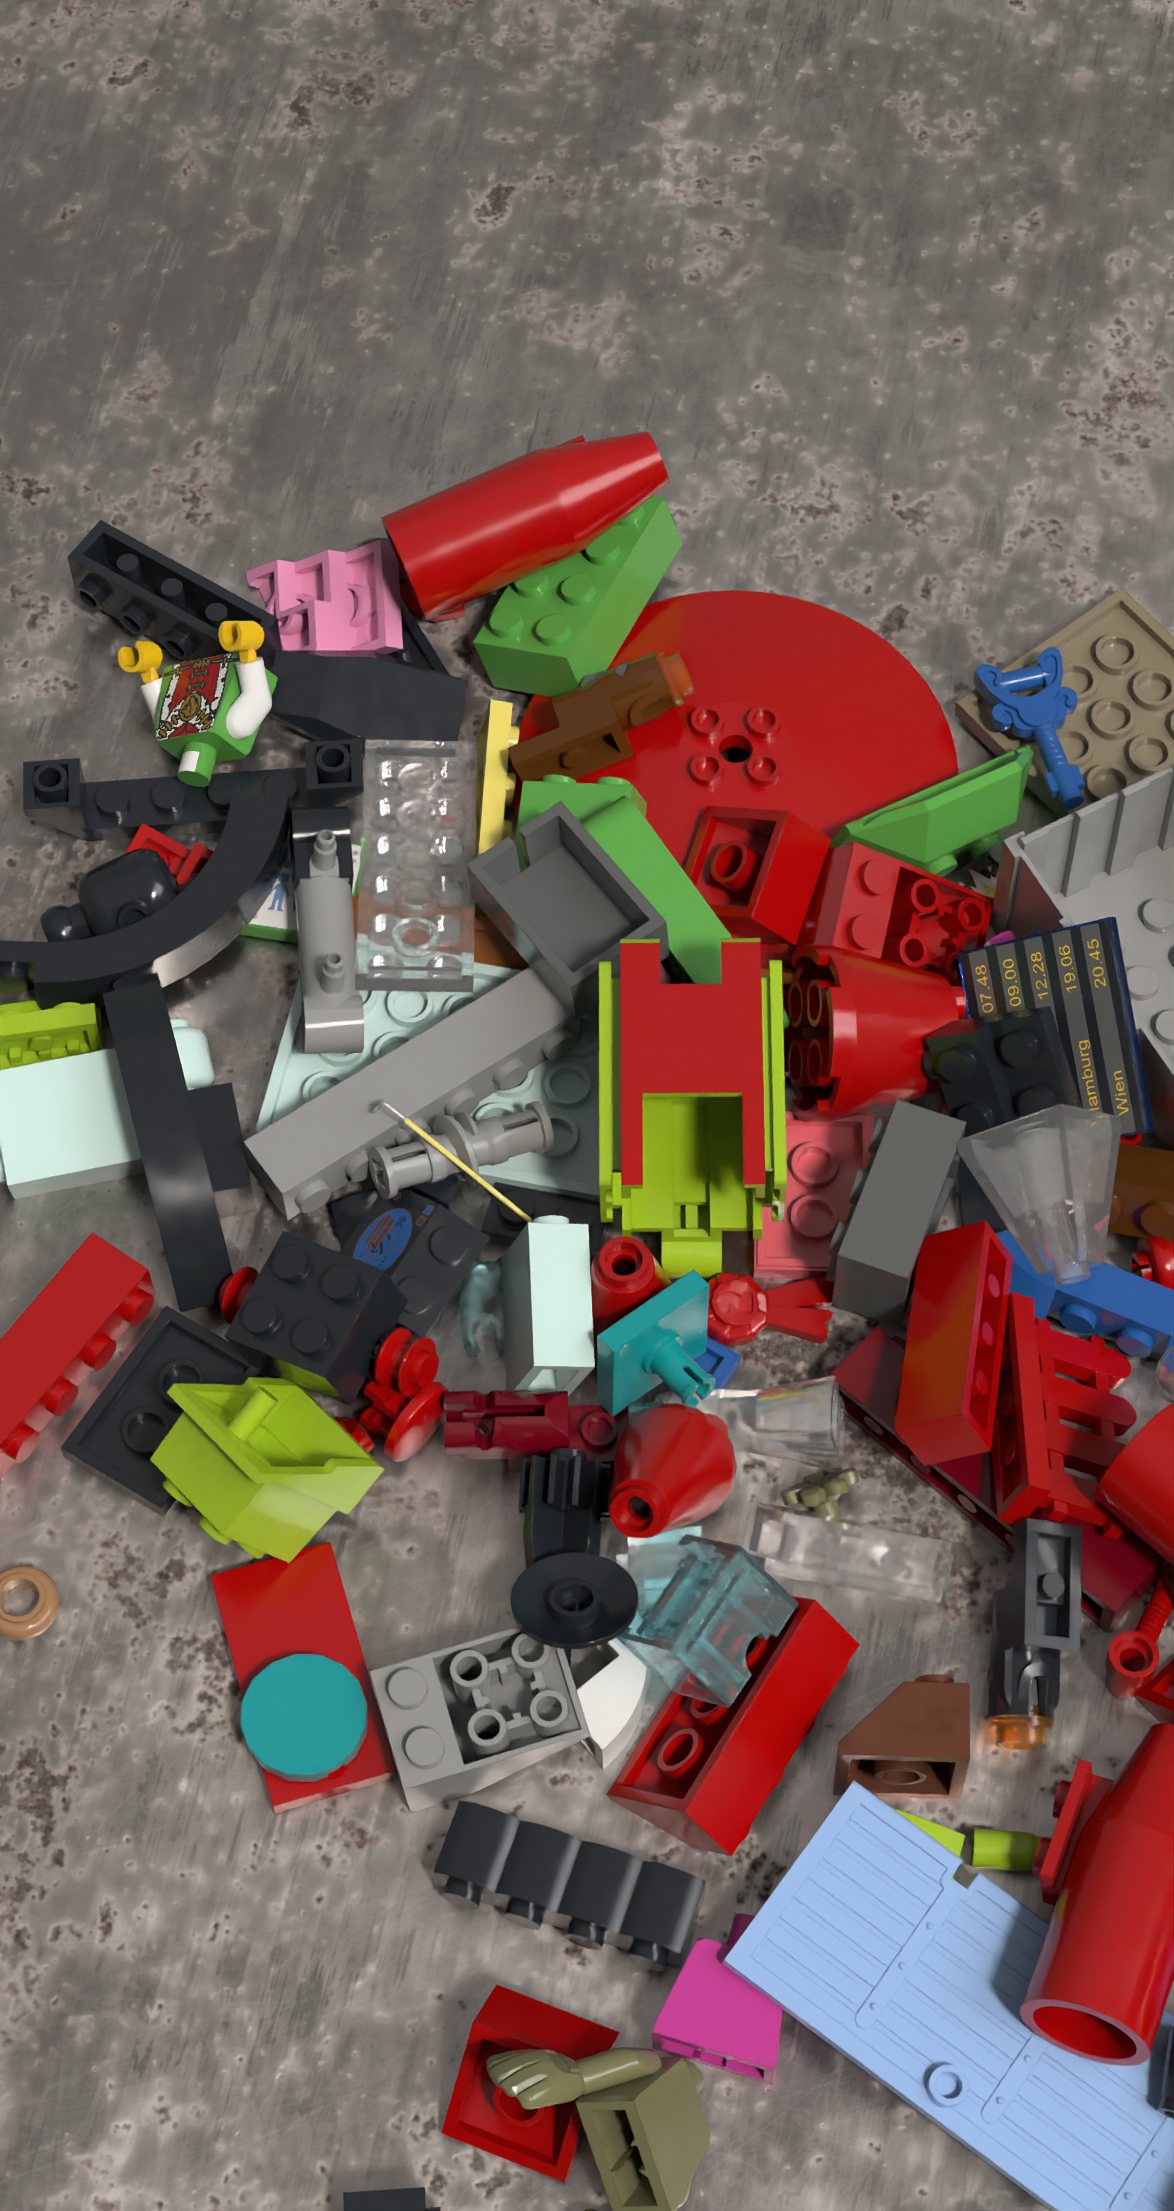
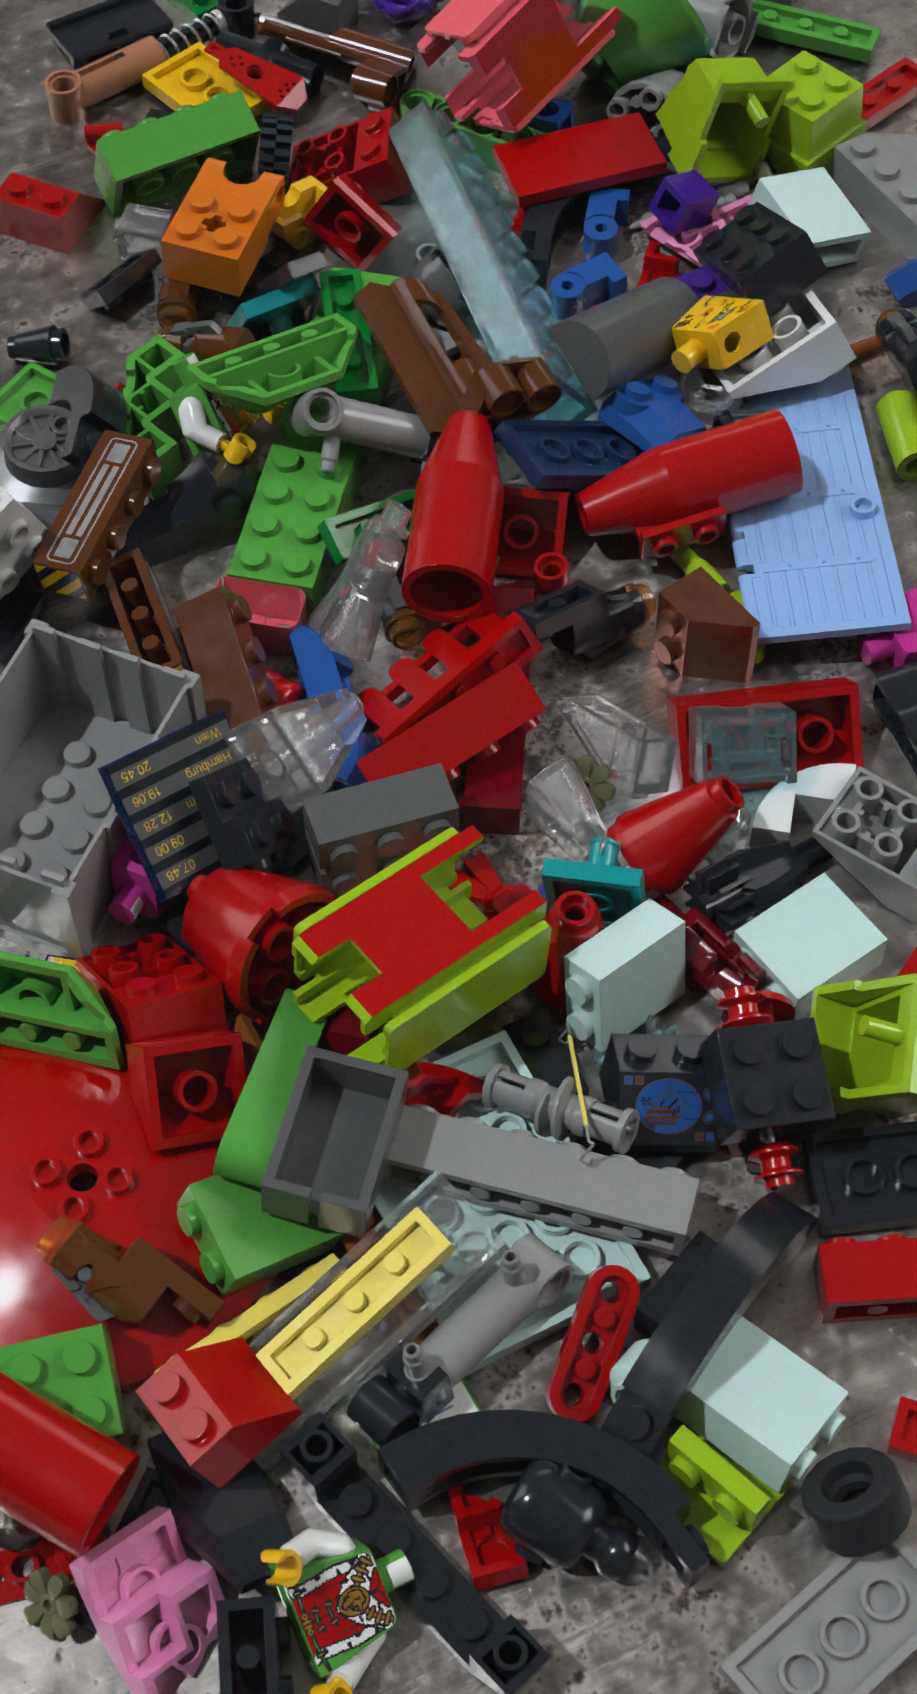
camera: 130 degrees left, 5 degrees down
black dish [510,1552,638,1649] -> none
none -> red slope [136,1337,303,1489]
none -> light yellow plate [255,1206,457,1400]
none -> red slope [405,1061,485,1117]
none -> red plate [545,1265,640,1422]
none -> light aqua brick [733,873,888,1020]

